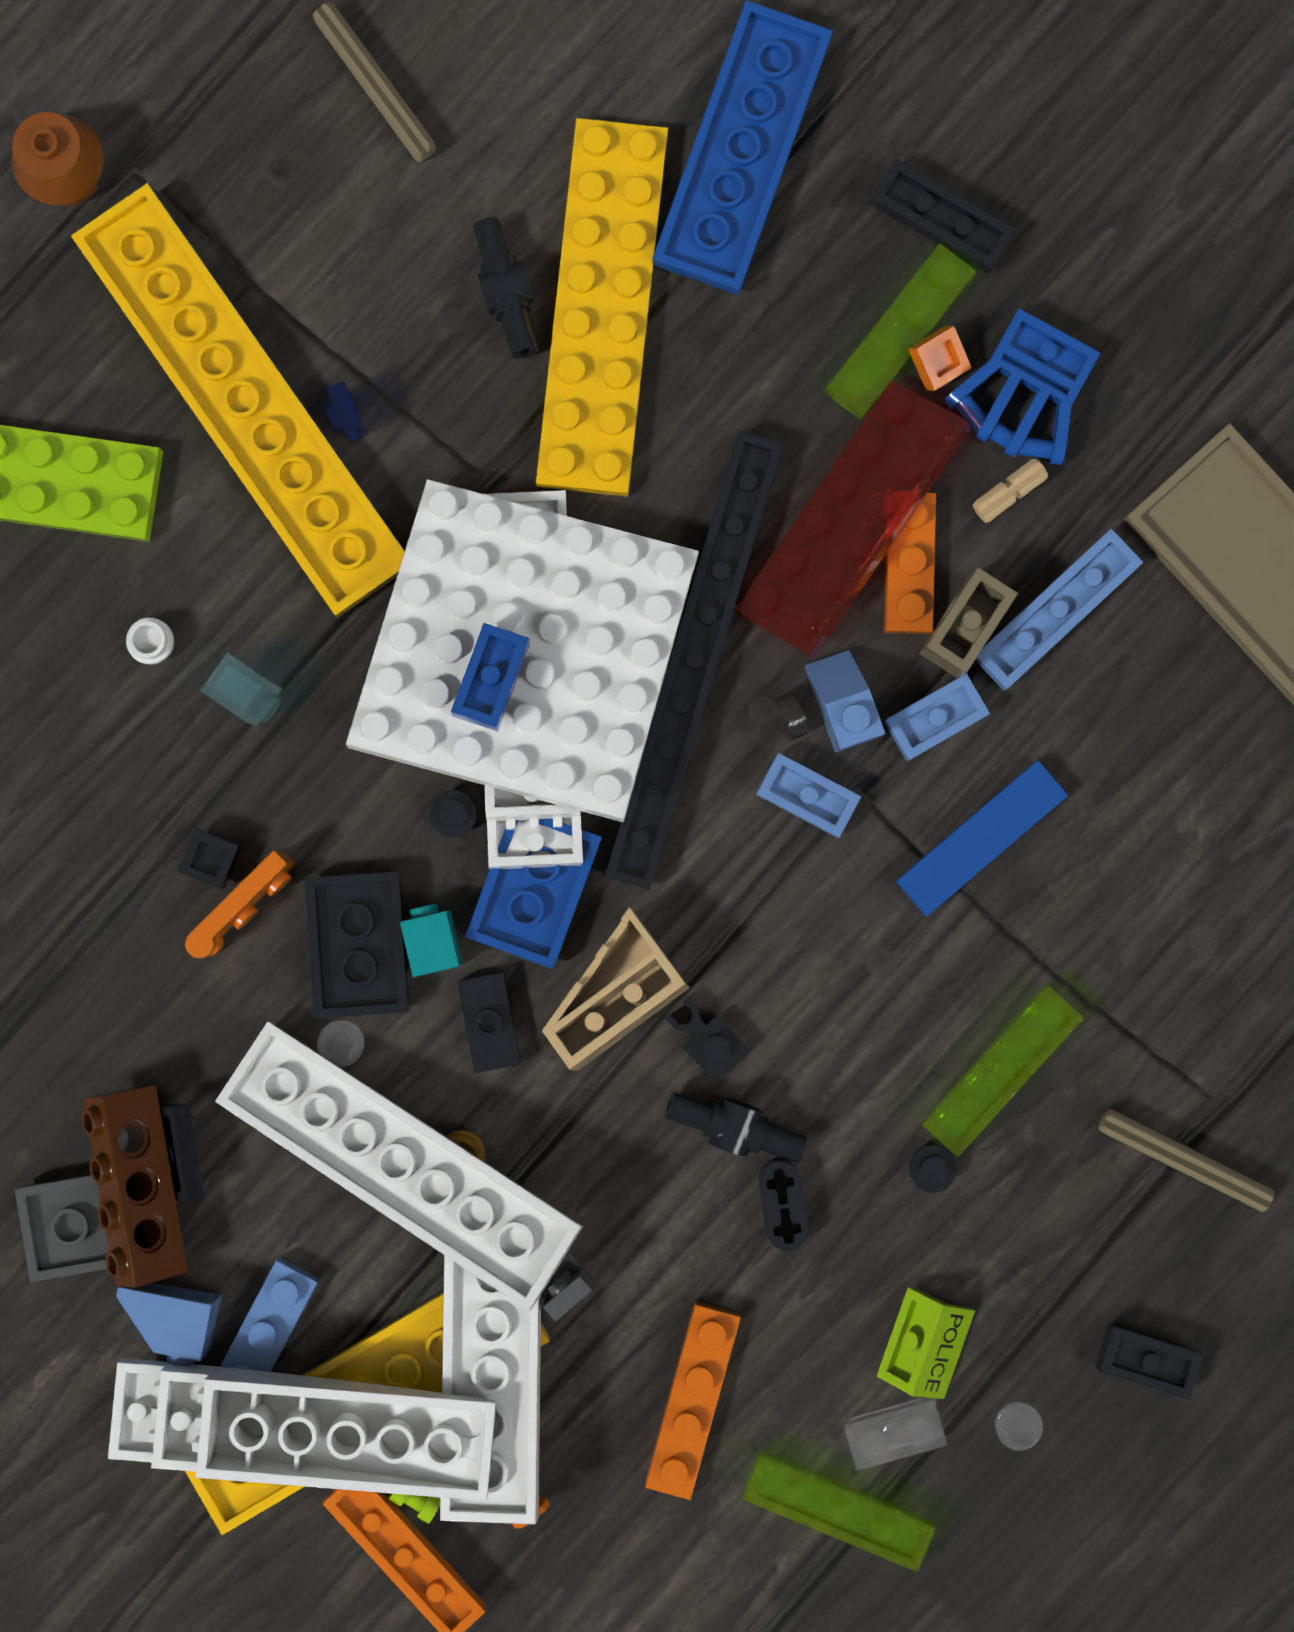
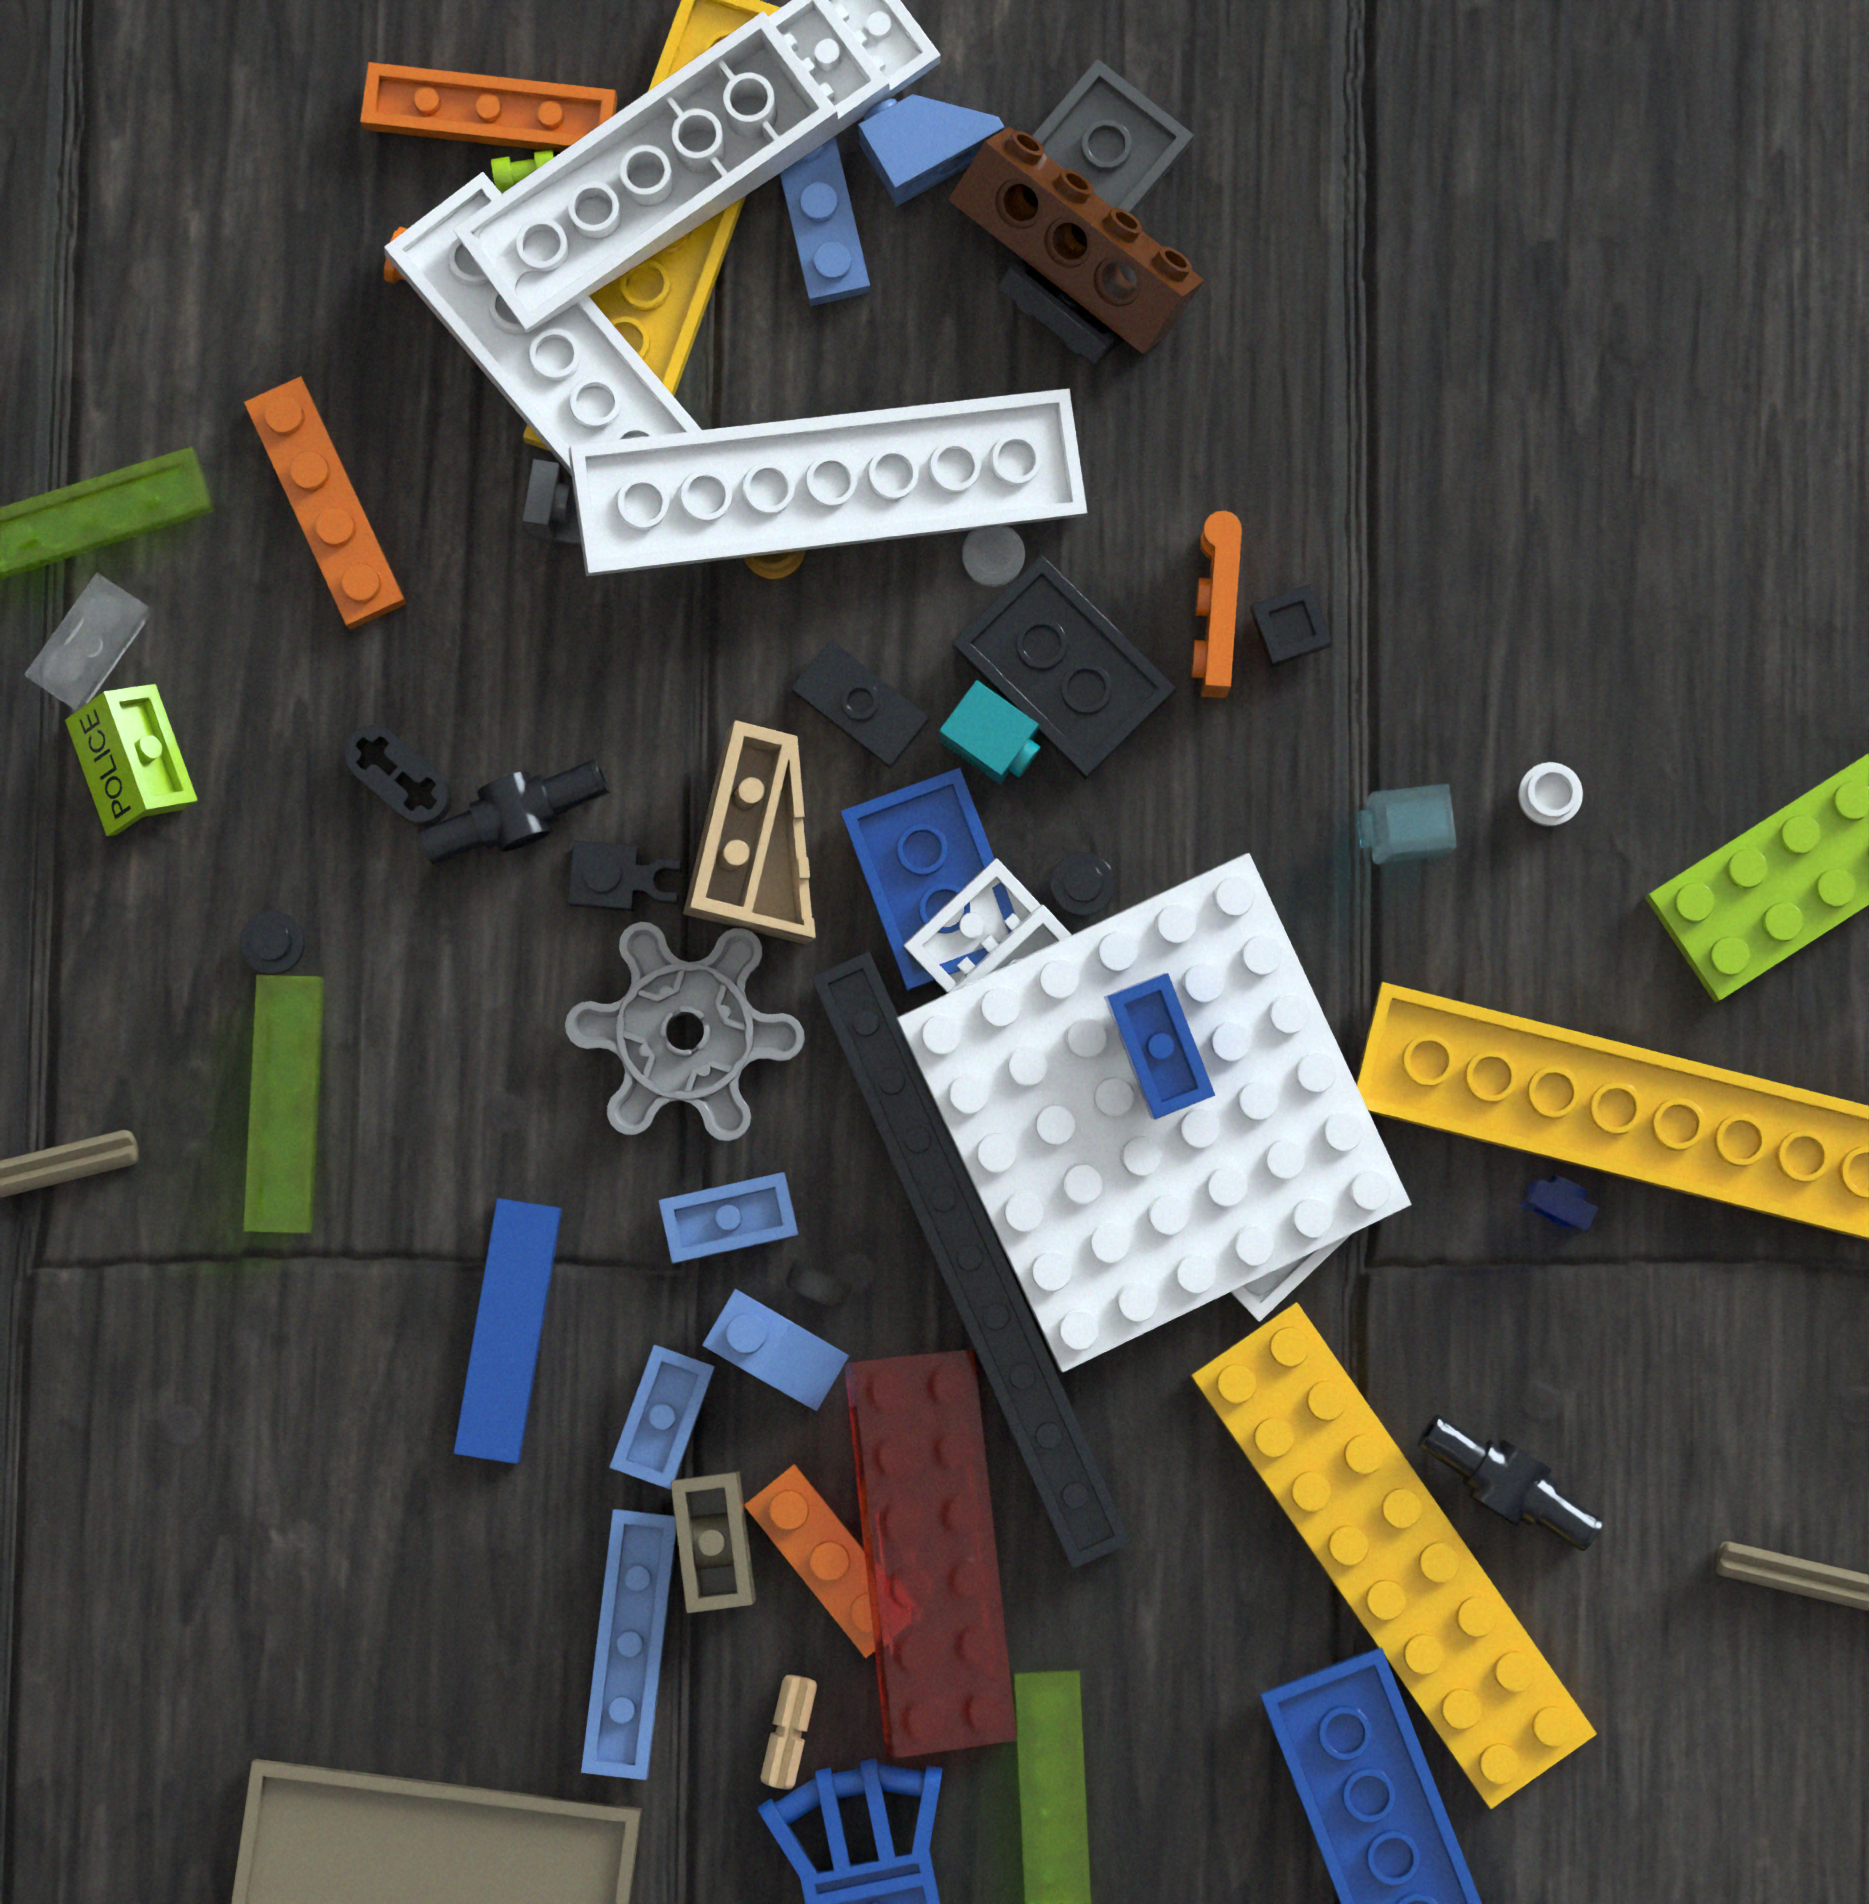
camera: 140 degrees right, 5 degrees down
orange plate [908,326,972,391] -> none
none -> light grey plate [565,922,805,1141]

